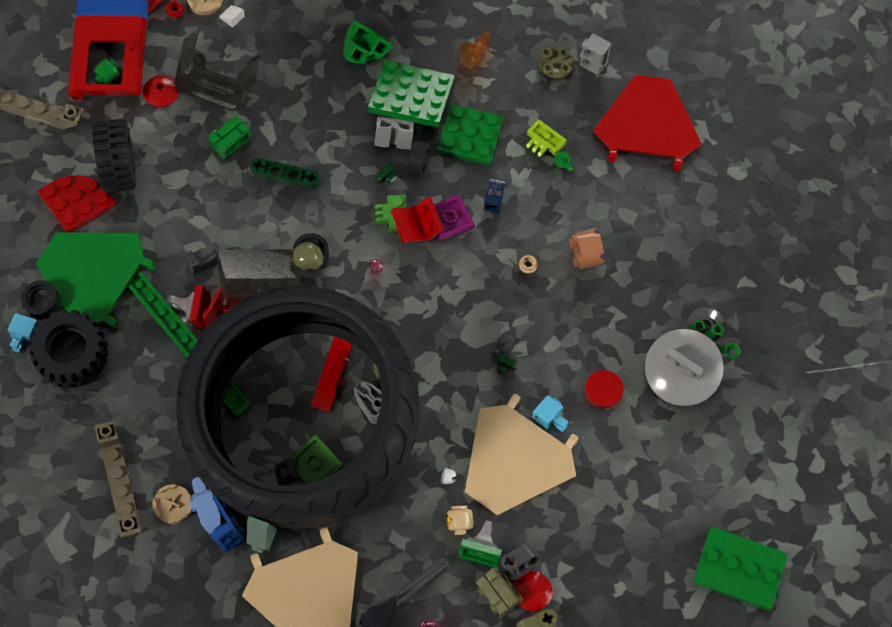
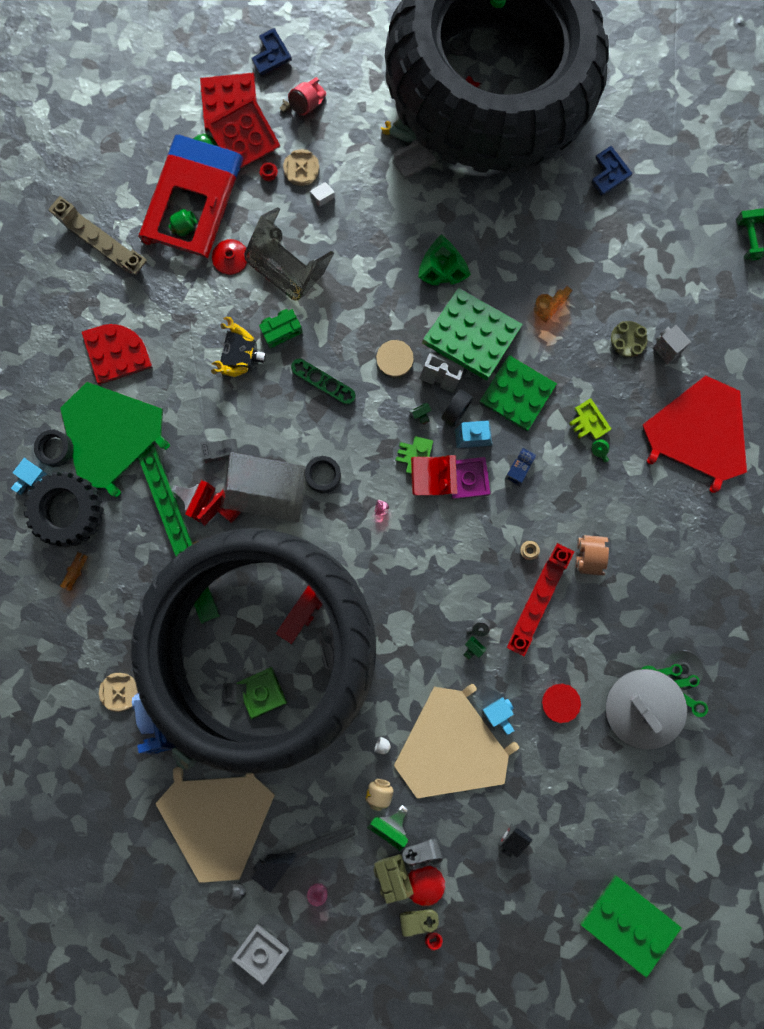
camera: 20 degrees right, 15 degrees up
black tyre [92,119,137,193] -> none
dark tan slope [94,420,141,538] -> none
olive hair [292,242,324,271] -> none
none -> clear orange pin [60,551,88,591]
none -> torso [211,317,266,377]
none -> tan tile [376,340,414,378]
none -> medium azure torso [455,421,492,448]
none -> black slope [498,824,533,858]
none -> red slope [506,543,575,657]

